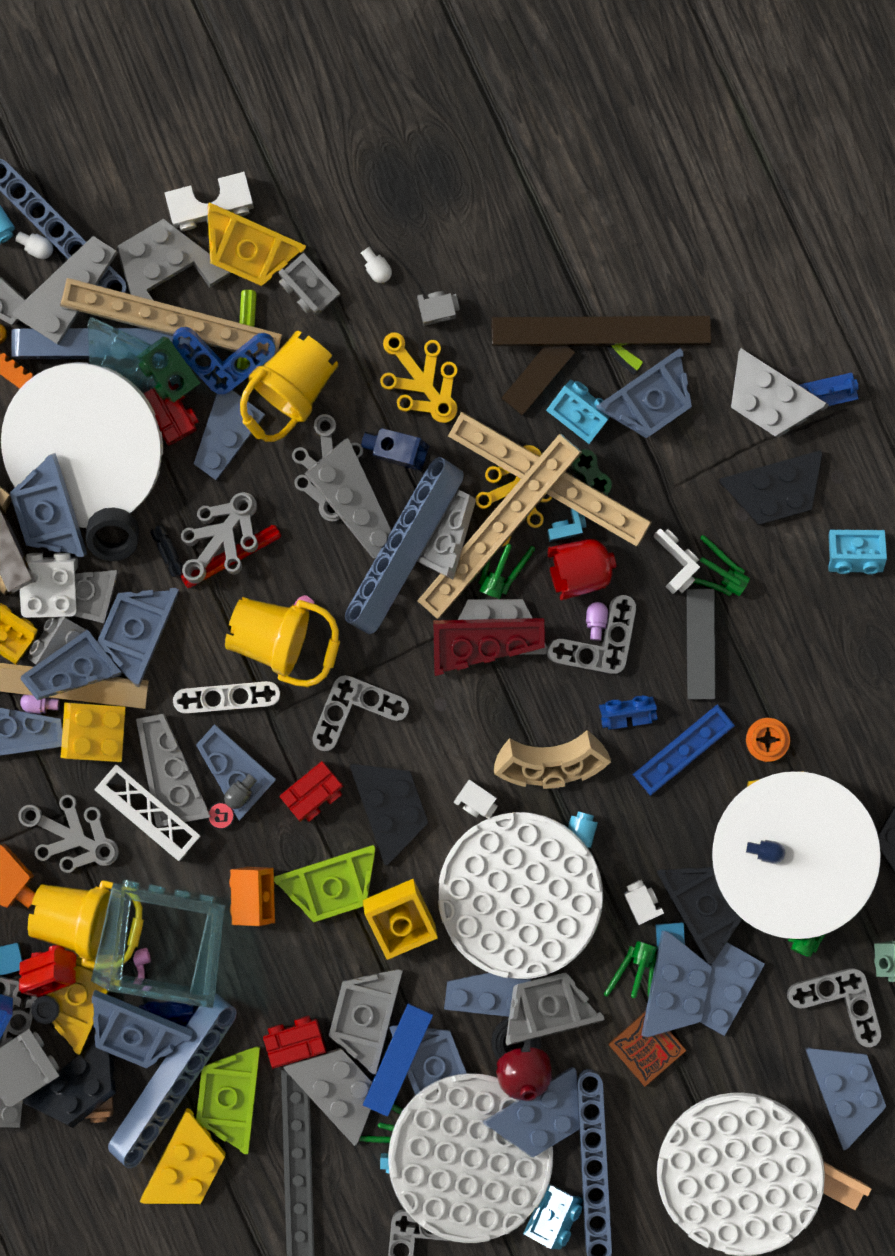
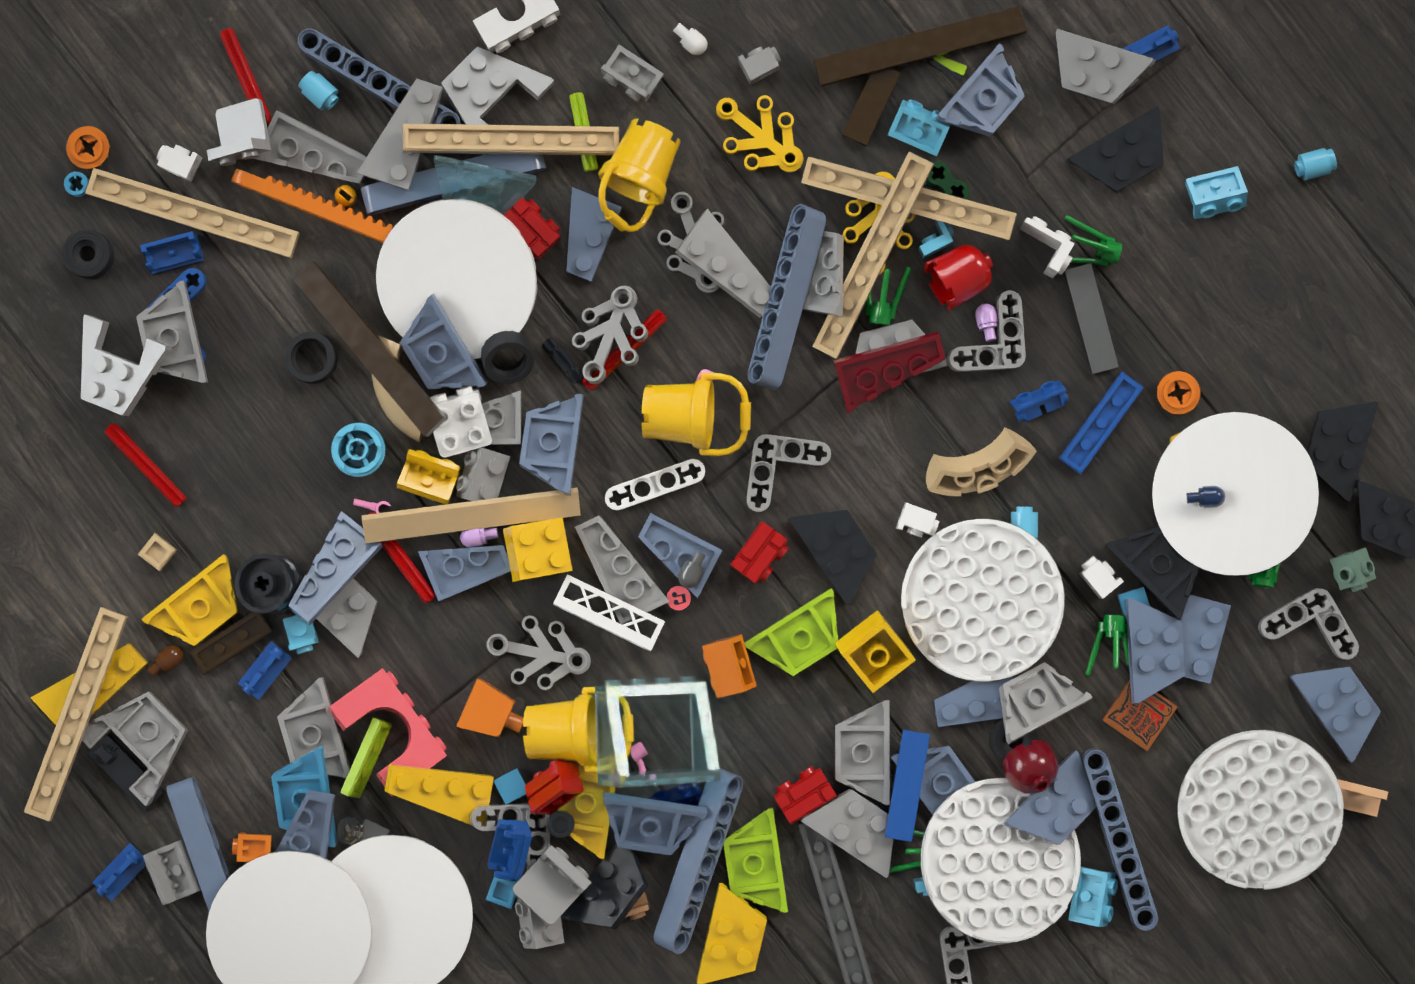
camera: 10 degrees left, 0 degrees up
white cylinder [15,231,53,259] -> none
sand blue wing [20,630,121,701] -> none
dark green brick [137,336,200,403] -> none
blue beam [172,327,276,394] -> none
yellow wing [207,202,306,286] -> none
dark blue torso [361,428,429,472] -> none

